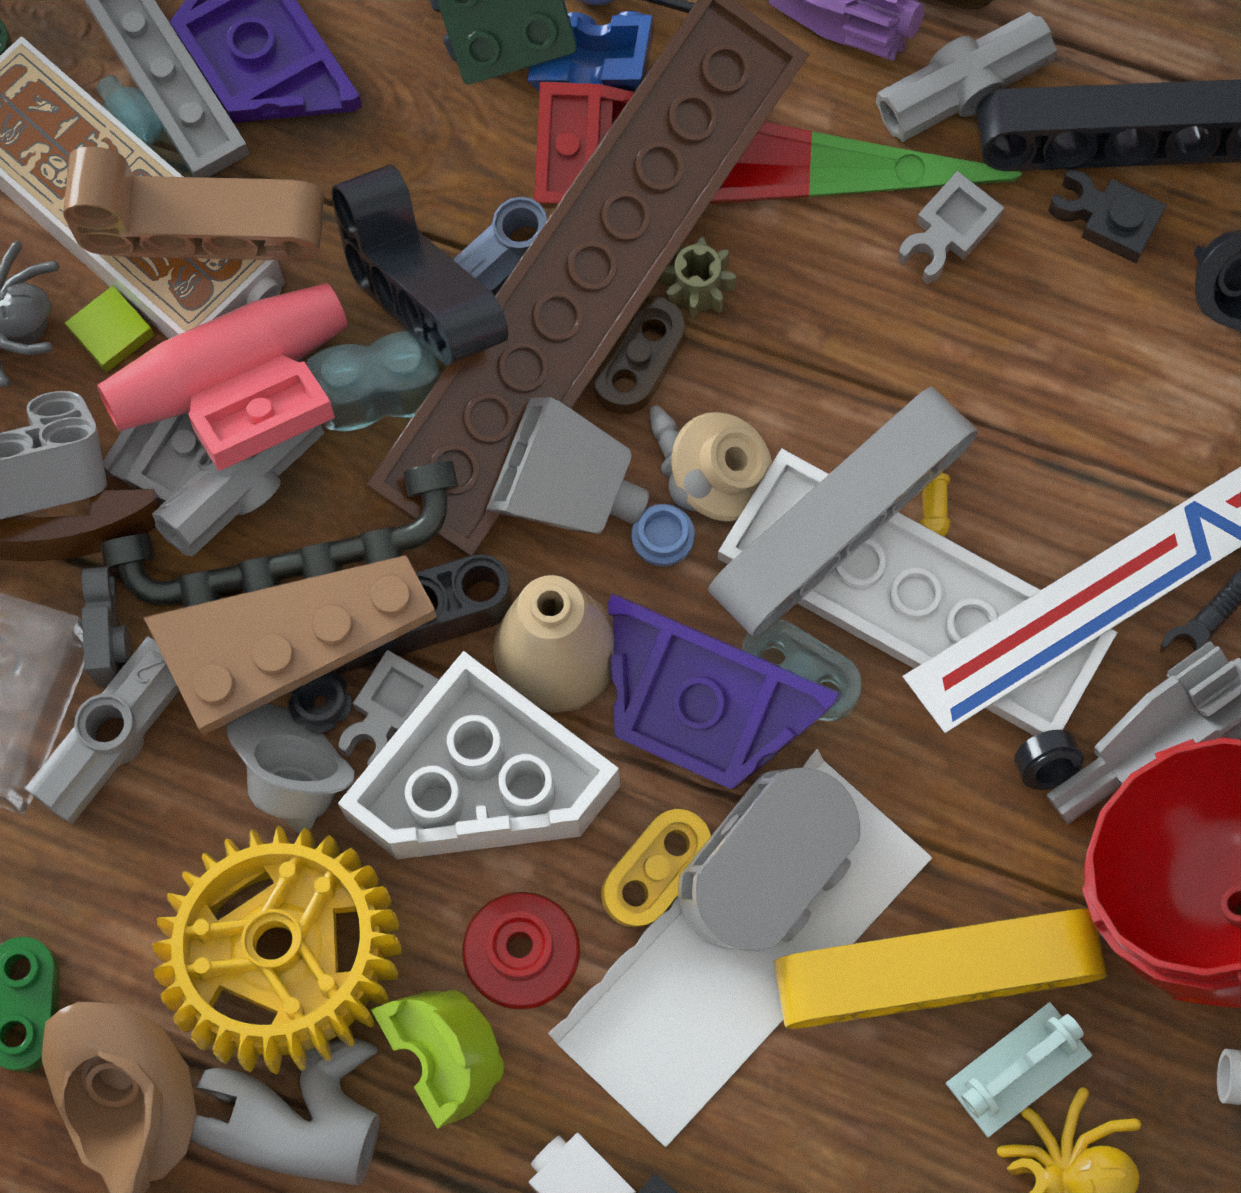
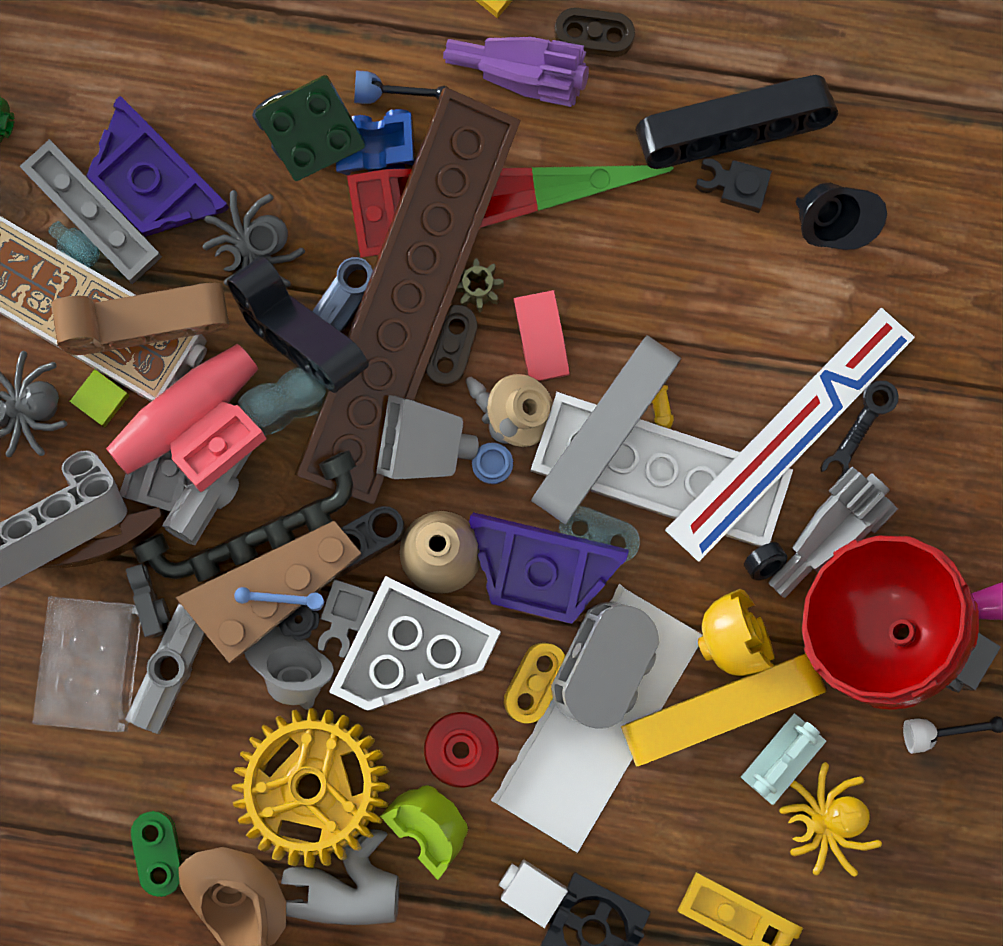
camera: 15 degrees left, 10 degrees up
light grey piece [876,12,1057,142] -> none
light grey plate [898,171,1005,284] -> none
none -> dark grey animal [203,190,305,288]
none -> medium blue hinge [234,587,324,611]
none -> coral slope [513,290,570,381]
none -> yellow cylinder [698,589,775,676]

